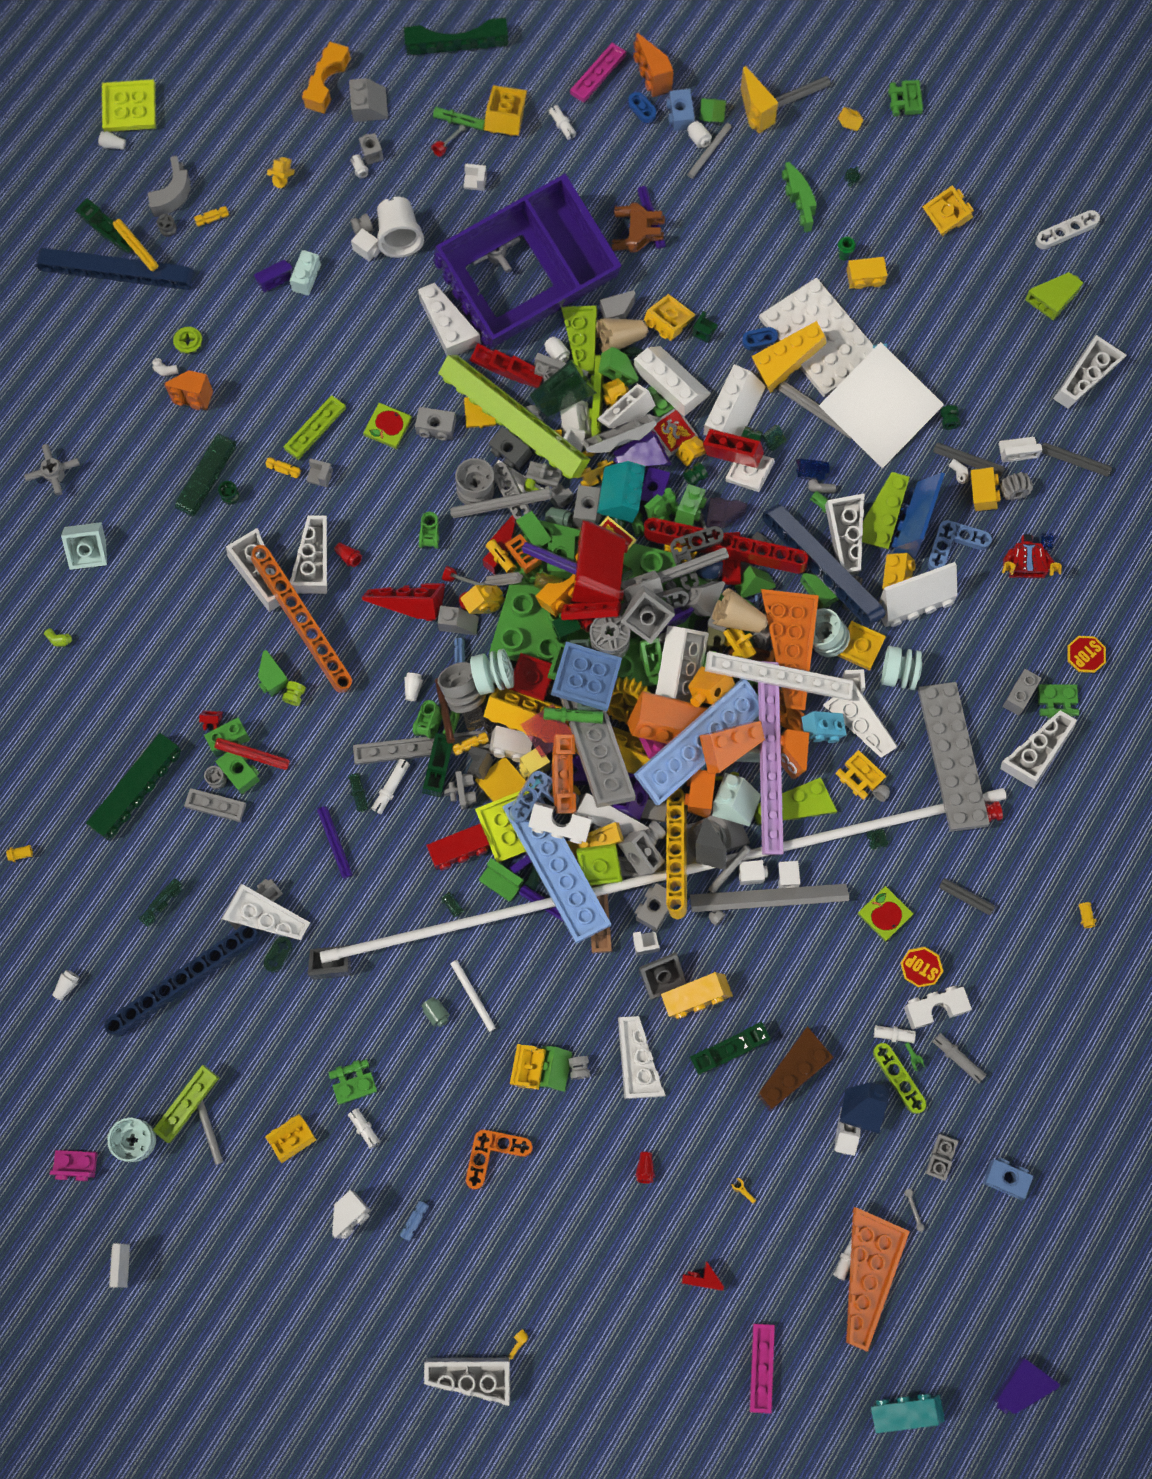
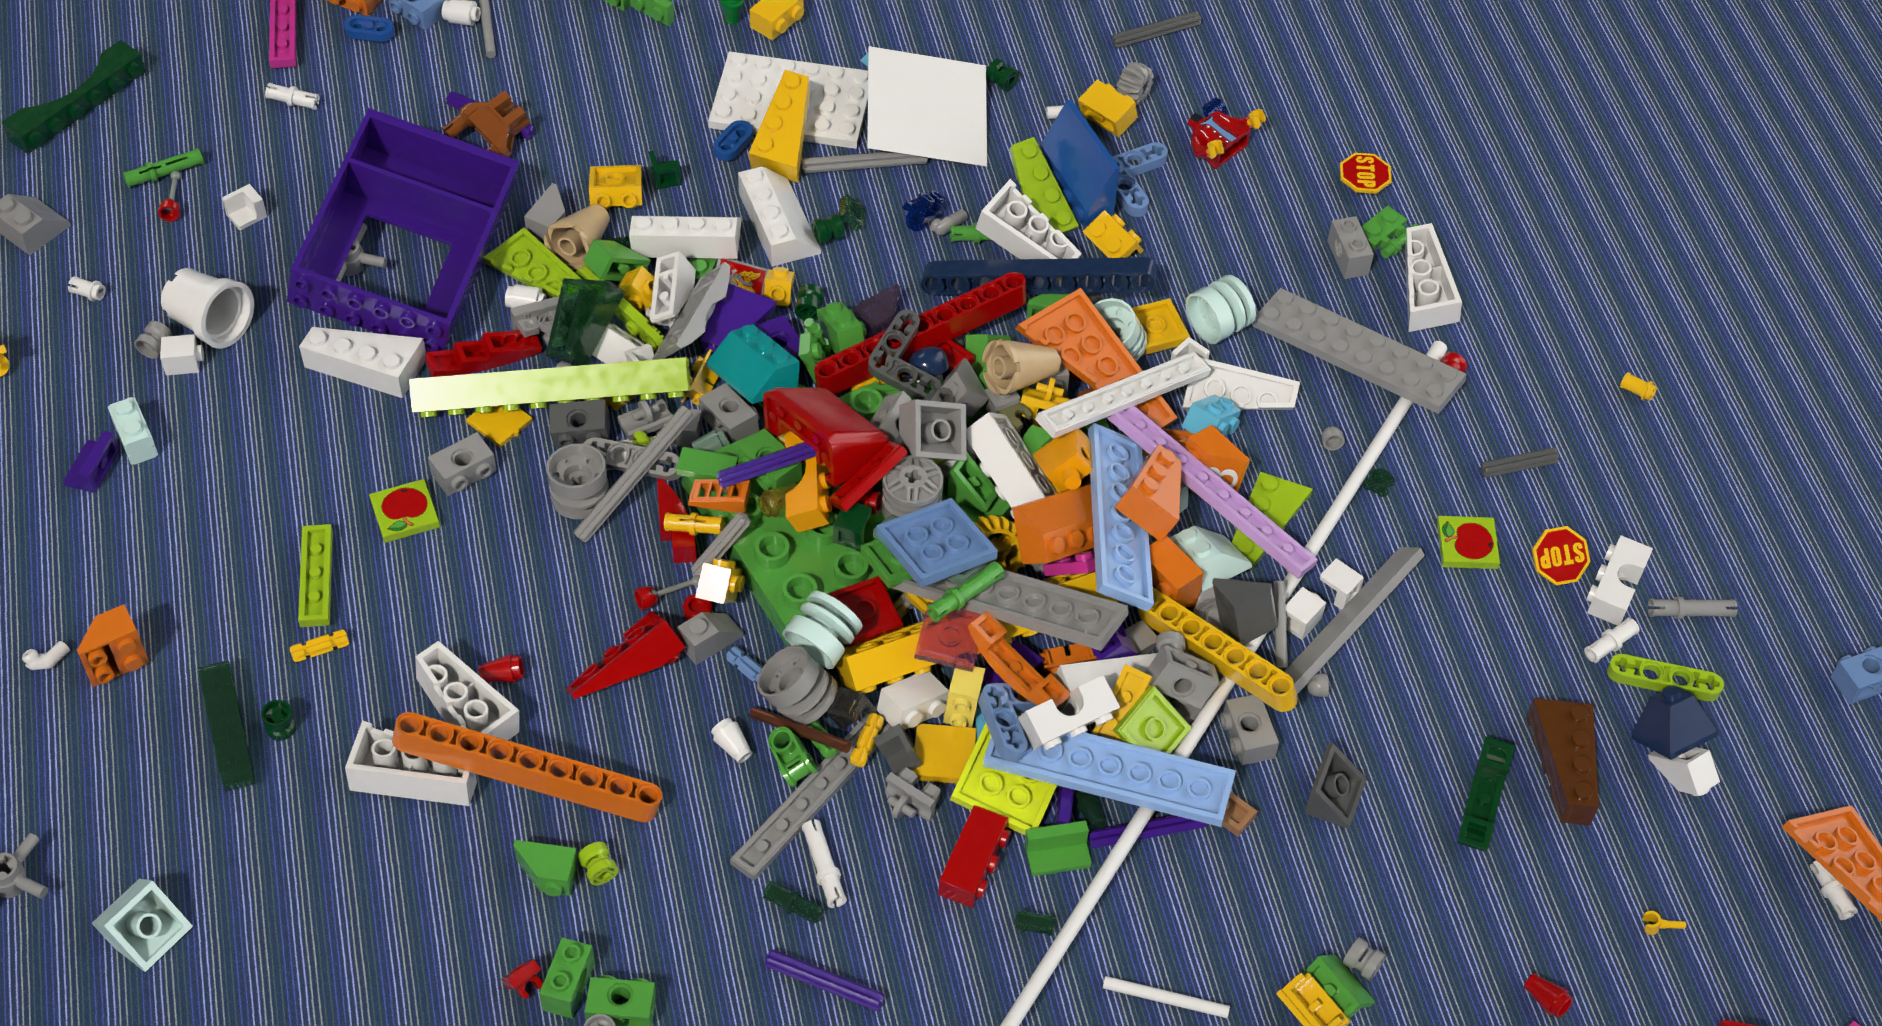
camera: 50 degrees left, 20 degrees down
lime gear [173,327,203,354] -> none
red axle [214,738,290,770] -> none
light grey panel [307,459,333,487] -> none
light grey brick [359,133,384,165] -> none
bright green piece [419,512,439,549] -> none
dark green slope [422,733,453,798] -> none
yellow slope [484,85,527,136] -> none
white wing [618,1016,666,1099] -> none
white panel [633,932,660,956] -> none
light grey axle [657,548,729,584] -> none
yellow wedge [661,972,733,1019] -> none
red brick [703,429,764,468] -> none
white plate [725,455,775,492] -> none
yellow plate [835,750,887,800] -> none
white slope [879,562,957,627] -> none
light grey hinge [904,1189,925,1232] -> none
bright green hand [905,1042,925,1071] -> none
light grey slope [926,1133,959,1181] -> none
dark grey axle [933,442,1005,477] -> none
white panel [999,437,1042,463] -> none

